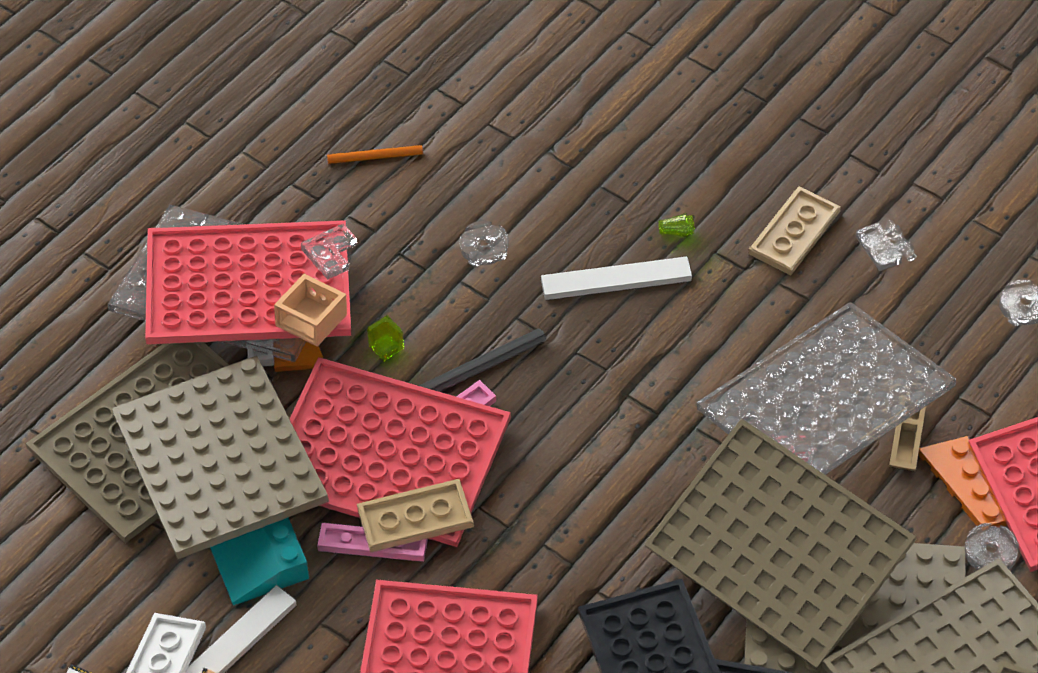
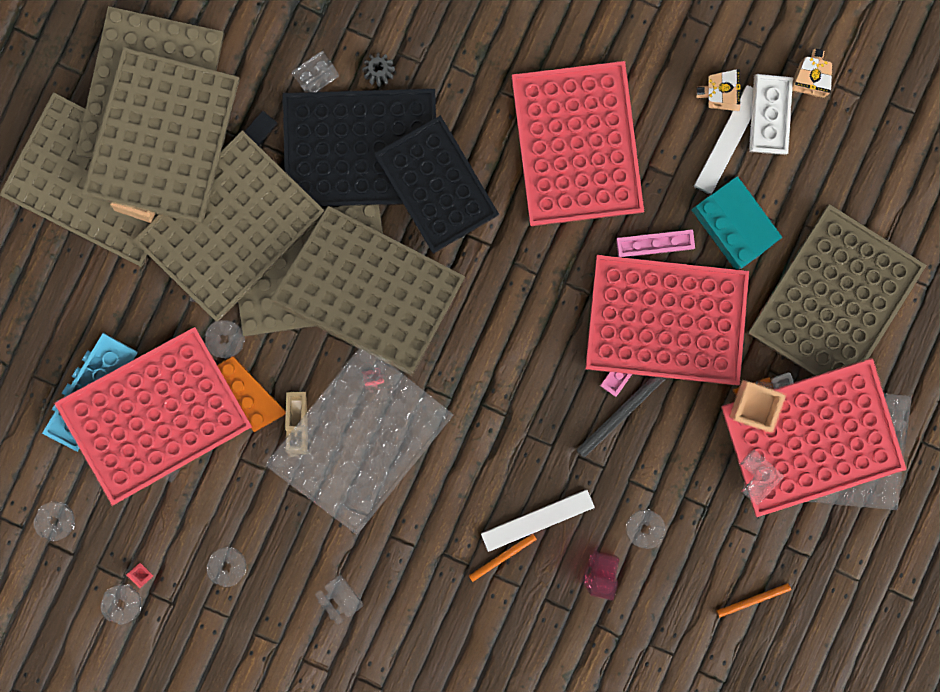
camera: 160 degrees right, 35 degrees up
dark tan plate [112,355,329,559] -> none
tan tile [357,479,474,553] -> none
clear neon green panel [367,315,404,361] -> none
clear neon green cone [658,213,695,237] -> none
tan tile [749,186,841,275] -> none
none -> orange bar [469,534,537,582]
none -> clear pink brick [584,551,619,601]

